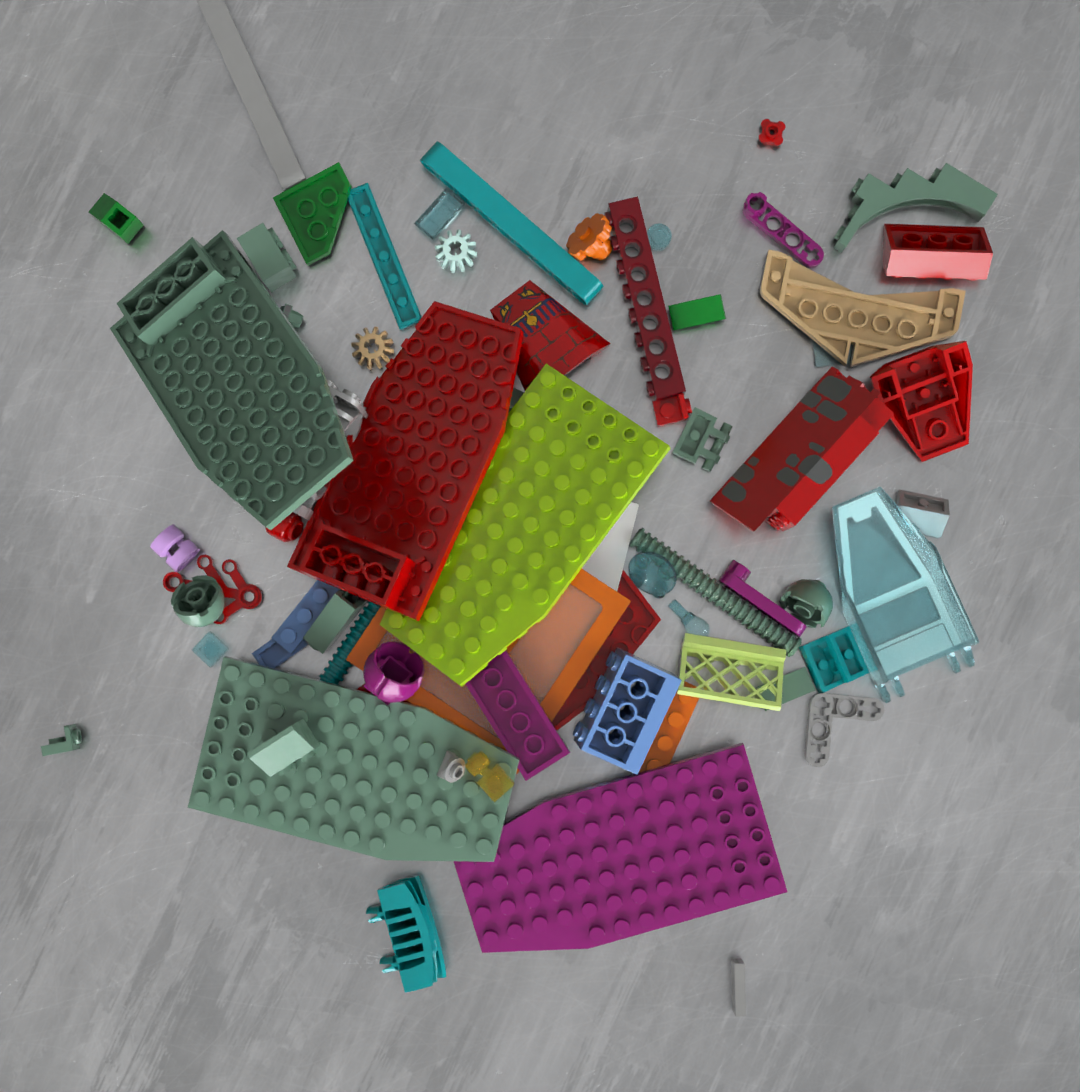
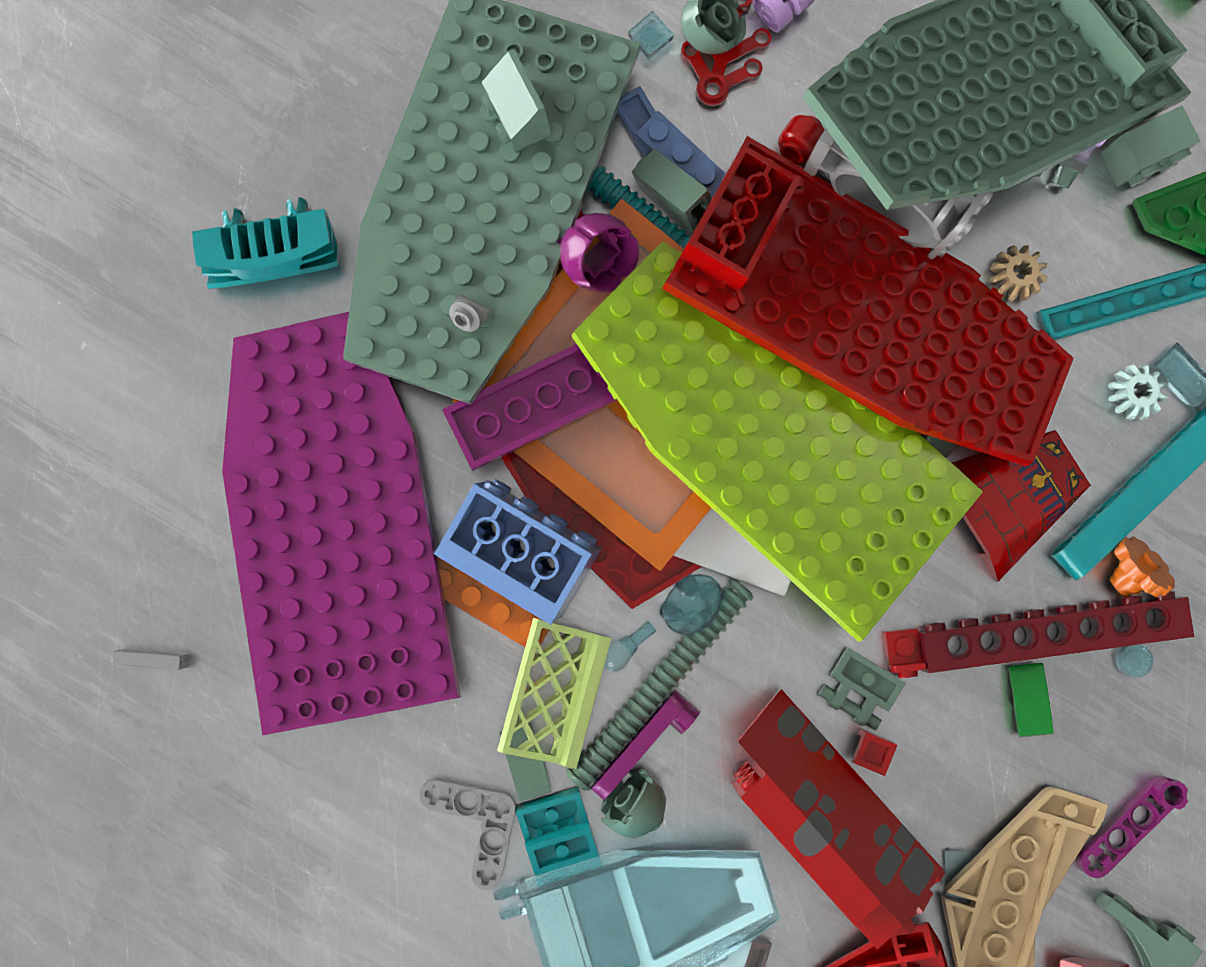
camera: 95 degrees right, 0 degrees up
clear yellow plate [465,751,515,803] -> none
none -> red panel [851,728,898,776]

